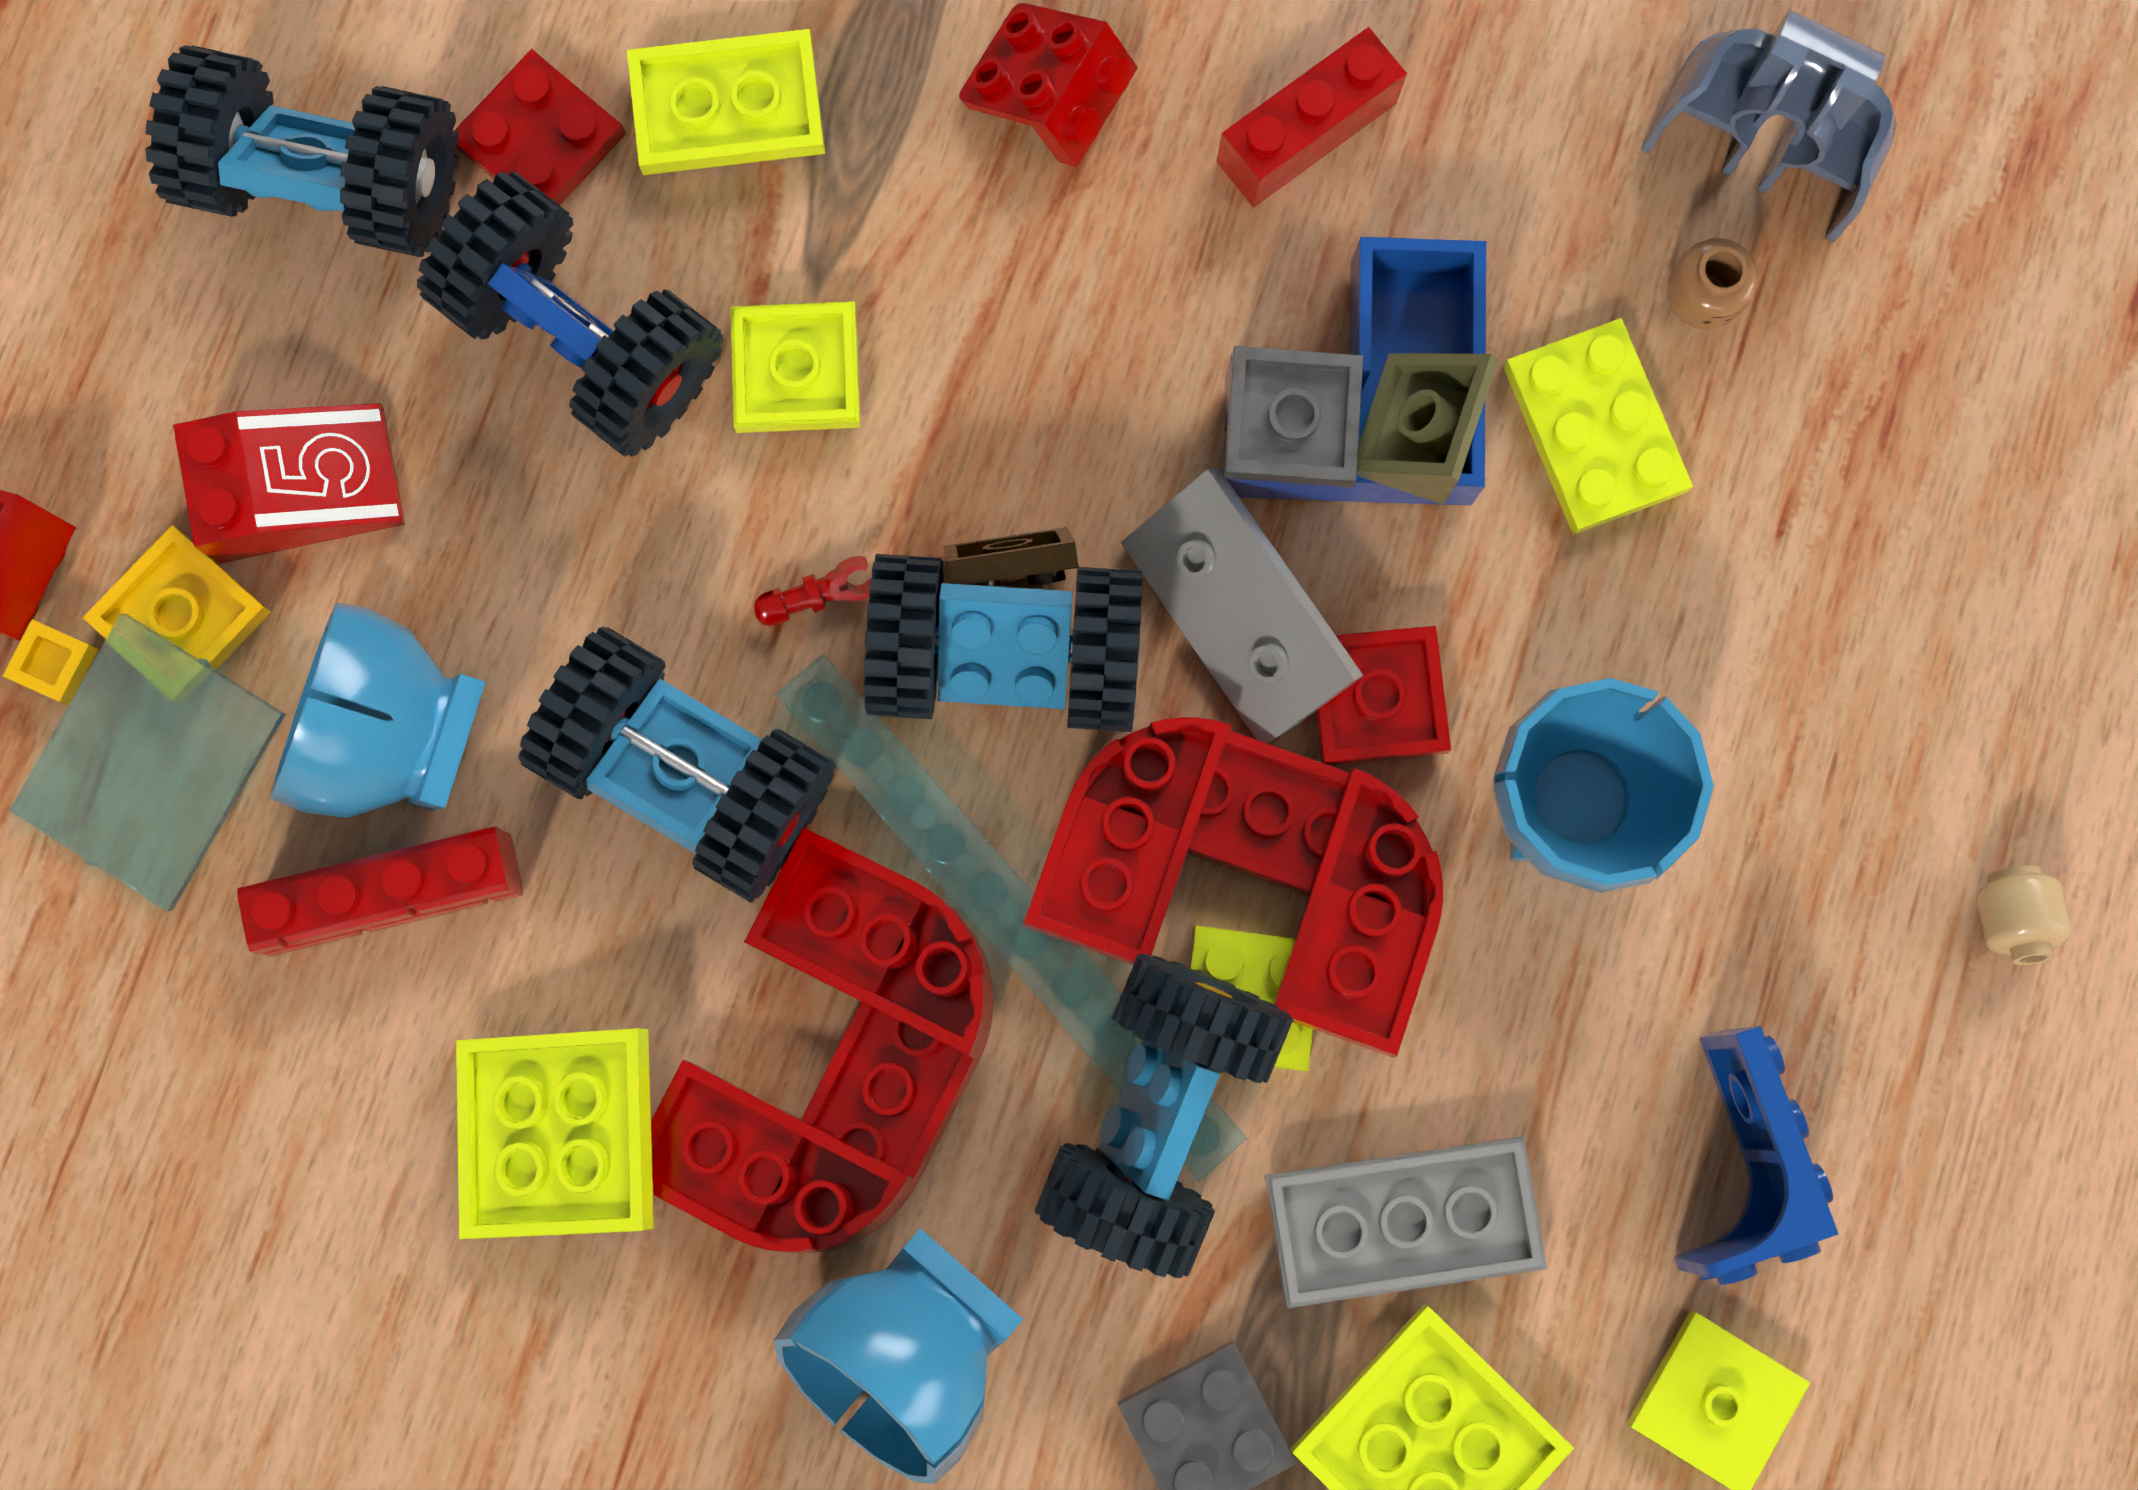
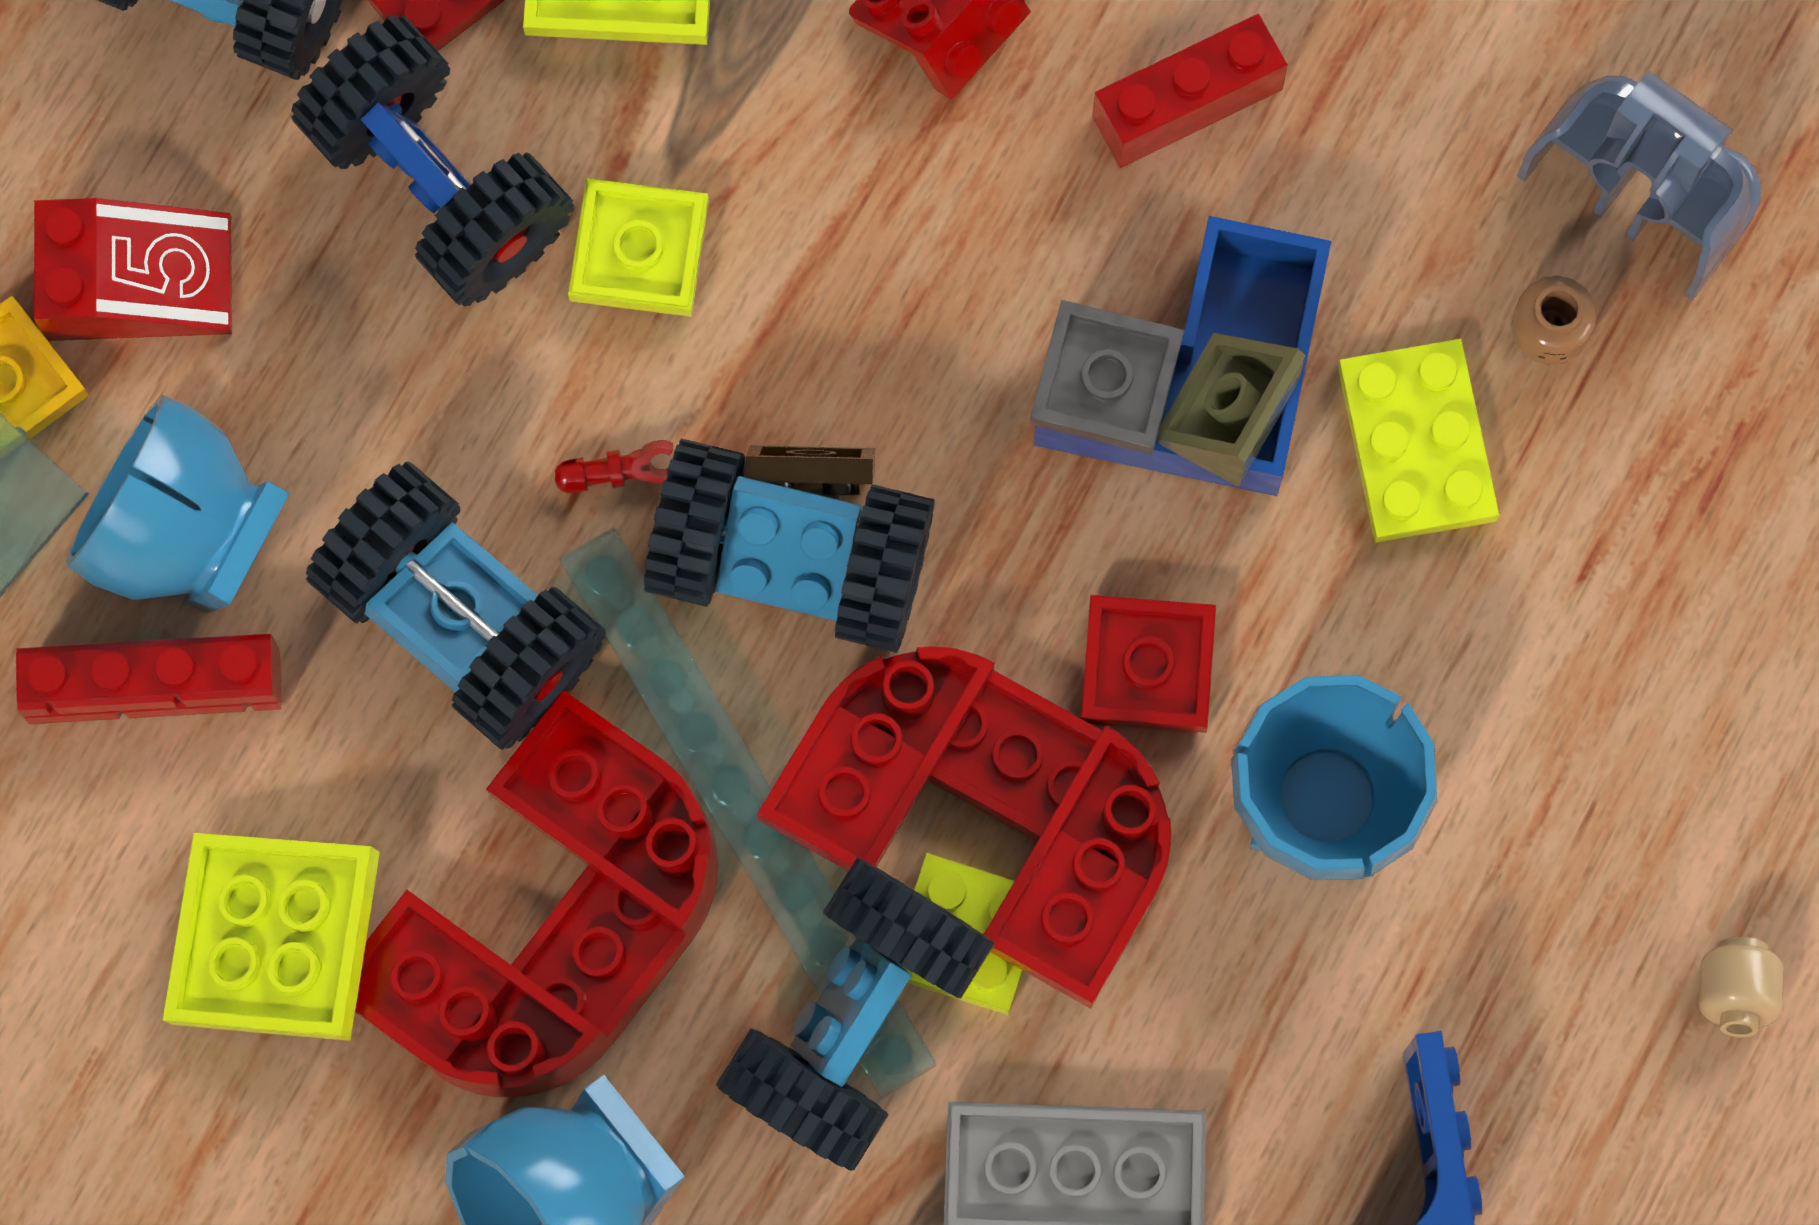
camera: 15 degrees right, 5 degrees down
light grey plate [1120,466,1363,744] -> none

